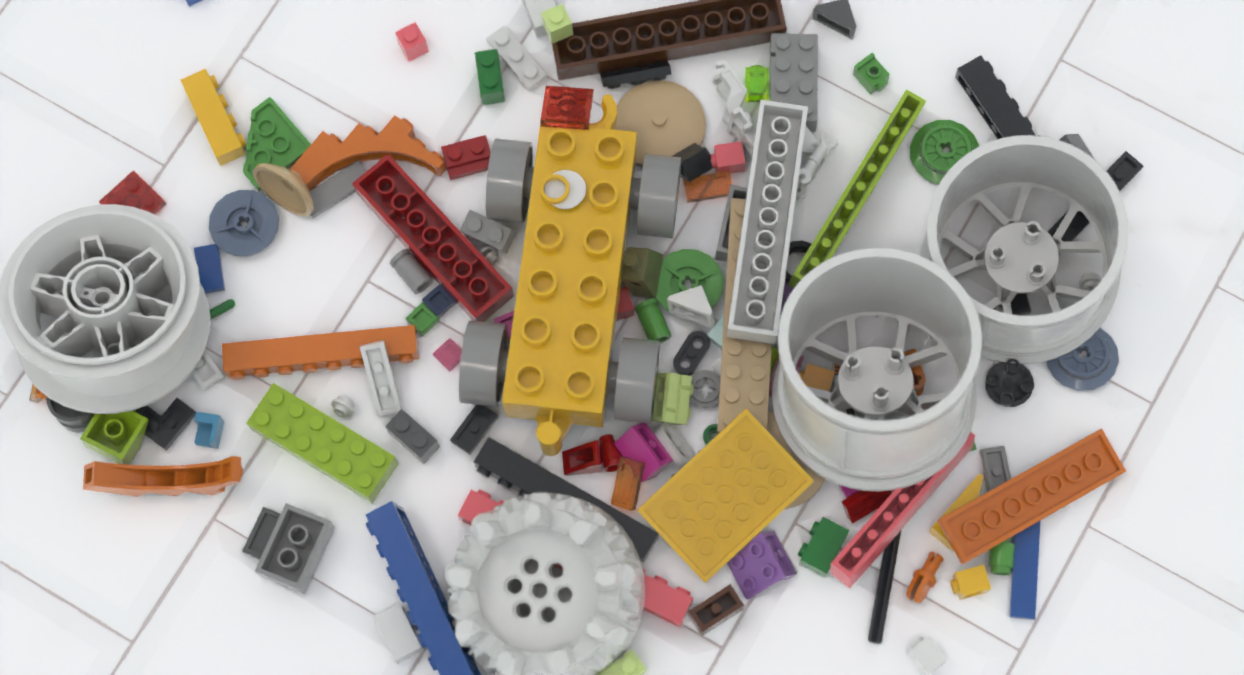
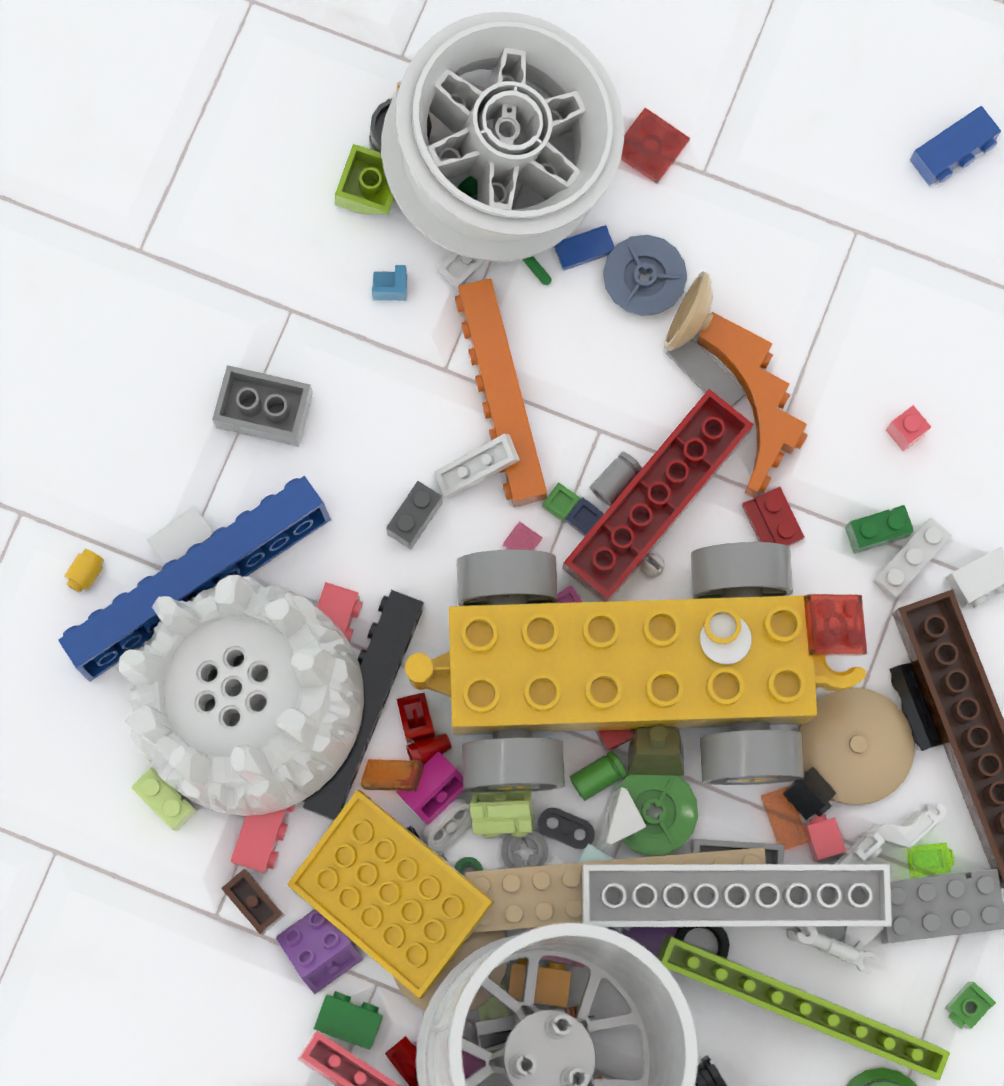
camera: 75 degrees right, 5 degrees up
orange arch [83,456,243,497] -> none
black plate [135,397,196,451] -> none
yellow brick [180,68,247,166] -> none
dark grey tile [242,507,280,559] -> none
bright green plate [243,97,311,192] -> none
lime brick [246,383,399,504] -> none
white plate [331,395,355,417] -> none
black plate [450,405,499,455] -> none
light grey brick [459,209,517,254] -> none
yellowish green brick [541,4,573,44] -> none

